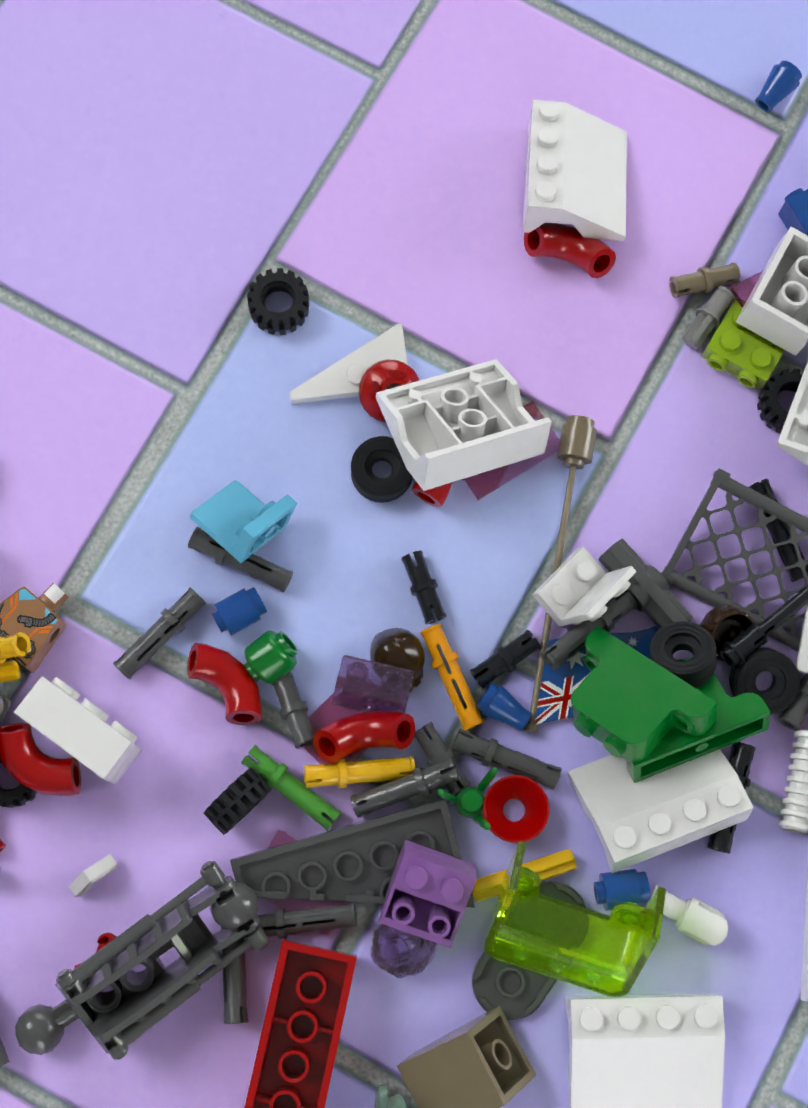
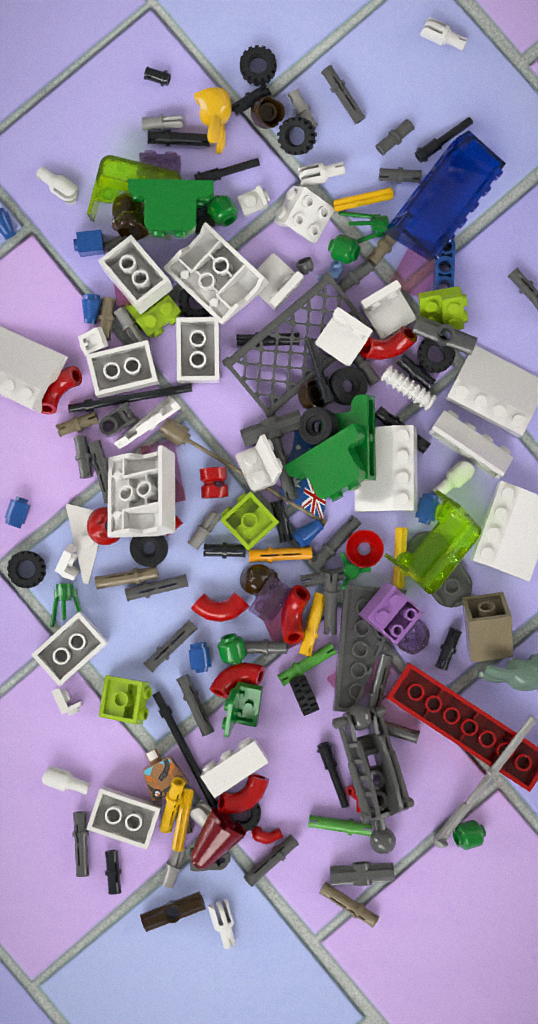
camera: 60 degrees left, 10 degrees up
white tile [68,854,117,897] -> none
medium azure bracket [190,480,298,563] -> none
none -> blue brick [4,496,31,529]
none -> white brick [31,611,109,686]
none -> green plant [50,583,83,628]
none -> white bracket [51,687,83,716]
none -> dark tan pin [55,411,99,437]
none -> white bracket [55,543,80,580]
none -> black bar [68,383,193,413]
none -> dark grey pin [73,435,93,479]
none -> white bracket [78,327,109,356]
none -> blue cone [81,294,102,324]
none -> white brick [86,340,159,399]
none -> dark grey pin [87,440,108,504]
none -> dark tan pin [95,566,159,590]
none -> lime plate [98,675,152,724]
none -> dark grey piece [99,402,140,437]
none -> white wing [114,396,181,449]
none -> dark grey pin [124,574,189,602]
none -> black bar [152,691,218,807]
none -> white brick [176,317,220,384]
none -> light grey axle [187,510,221,550]
none -> red cylinder [191,592,250,622]
none -> red wheel [199,467,229,499]
none -> lime plate [220,491,279,551]
none -> green bracket [222,681,263,738]
none -> bright green pin [308,814,372,837]
none -> black pin [316,741,350,808]
none -> white slope [428,410,514,479]
none -> black pin [435,627,462,671]

